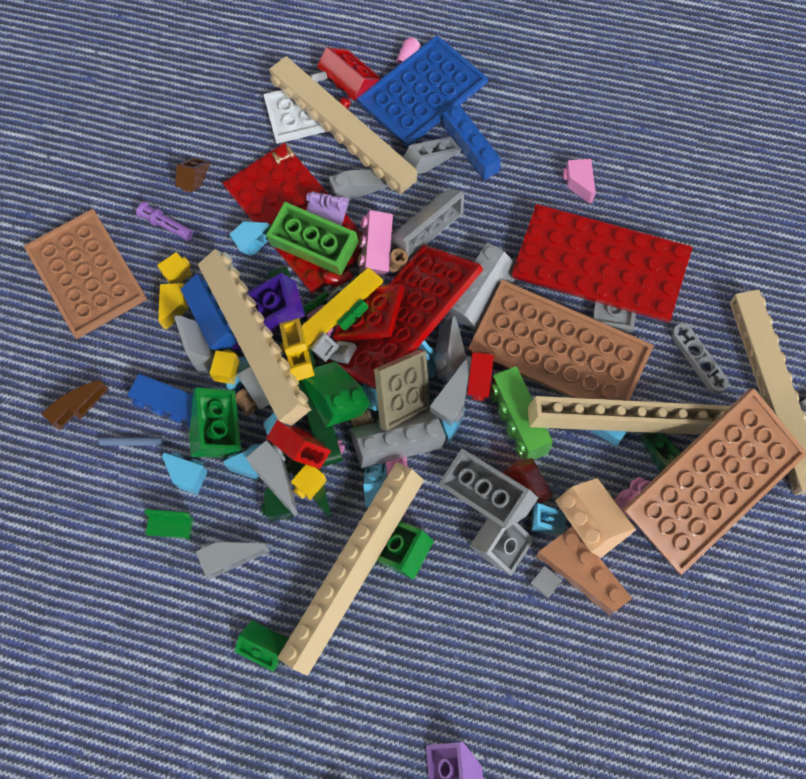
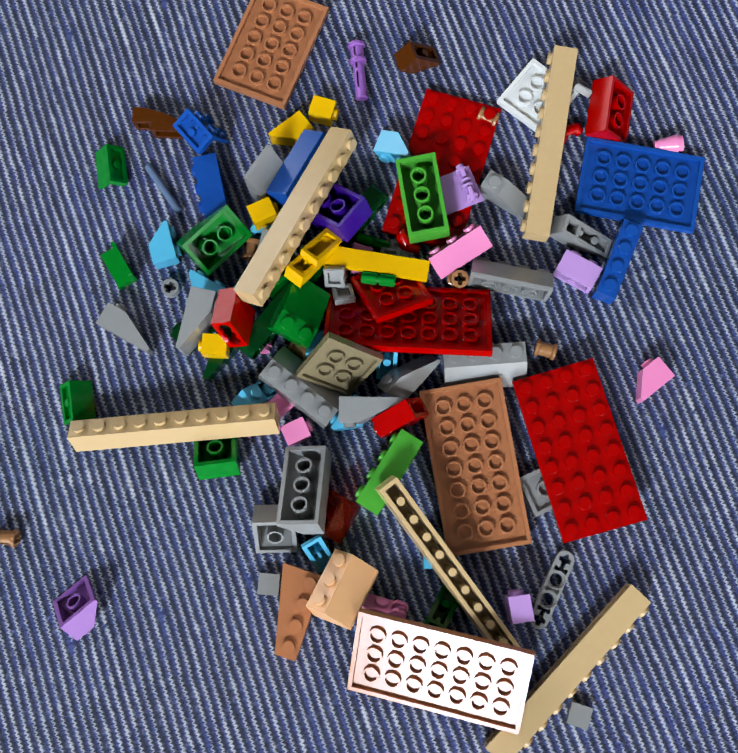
camera: 55 degrees right, 10 degrees up
none -> green panel [95,144,128,189]
none -> light grey bush [161,278,181,298]
none -> blue bracket [172,108,230,155]
none -> bright pink brick [280,417,314,447]
none -> lavender brick [503,588,535,624]
none -> medium nougat bush [533,338,558,361]
none -> lavender brick [553,249,603,294]

